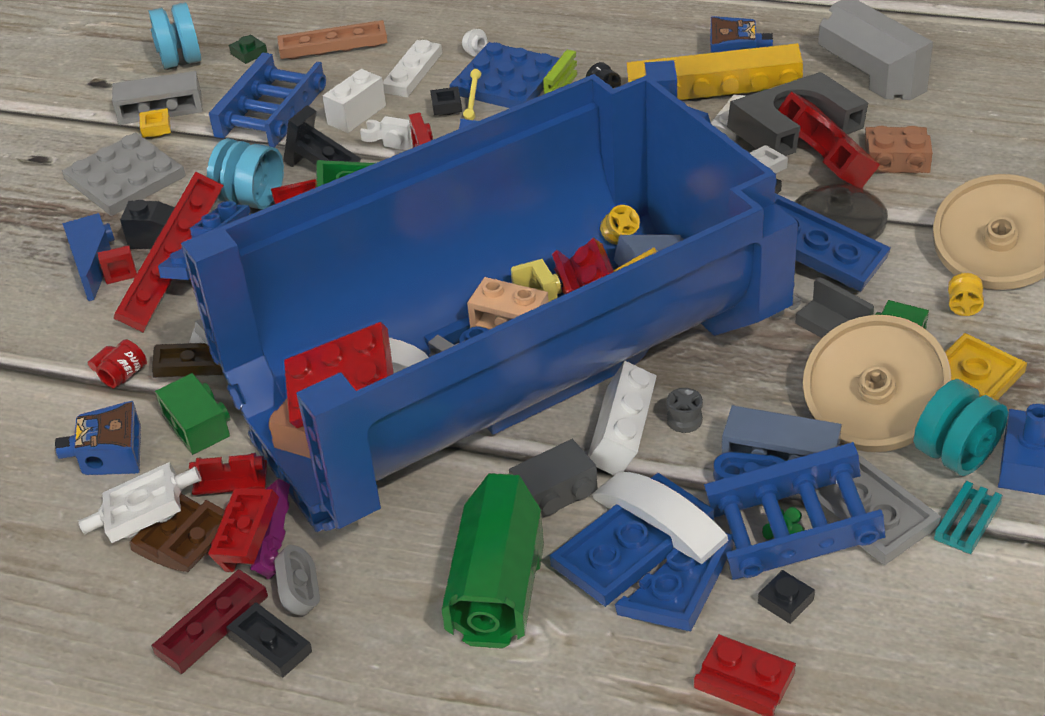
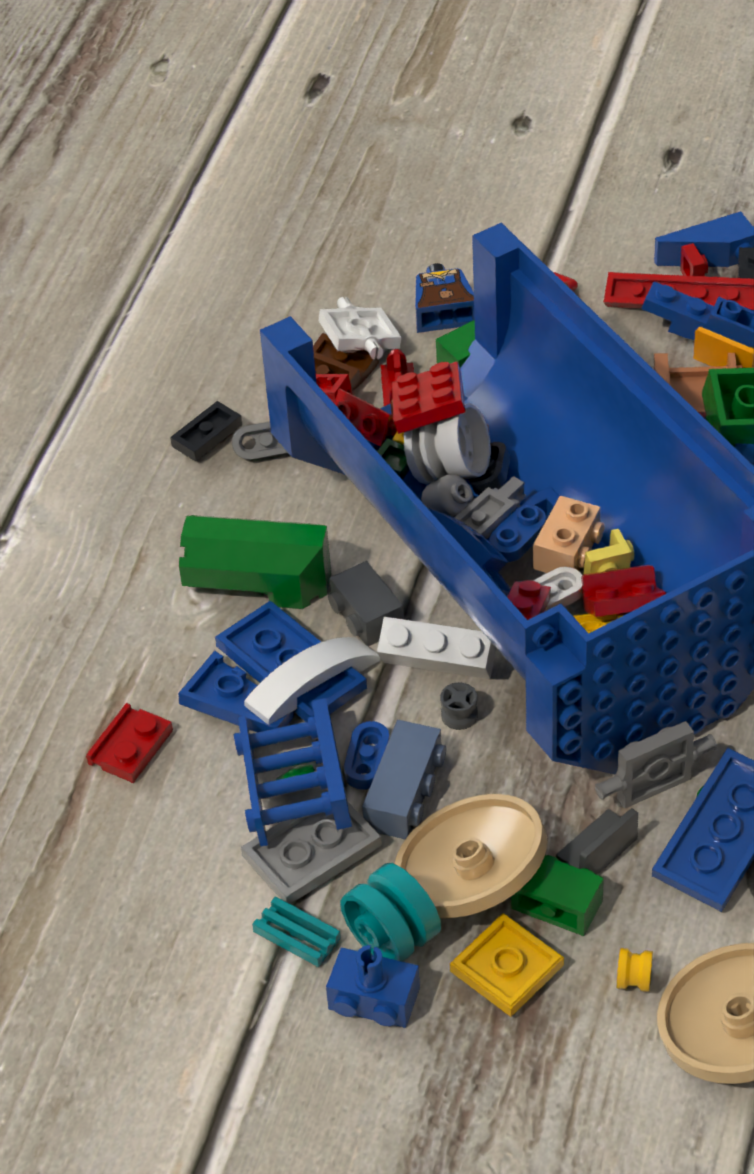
camera: 90 degrees right, 5 degrees up
dark red plate [151,569,268,674] -> none
black plate [758,570,815,624] -> none
none -> red hinge [335,389,397,447]

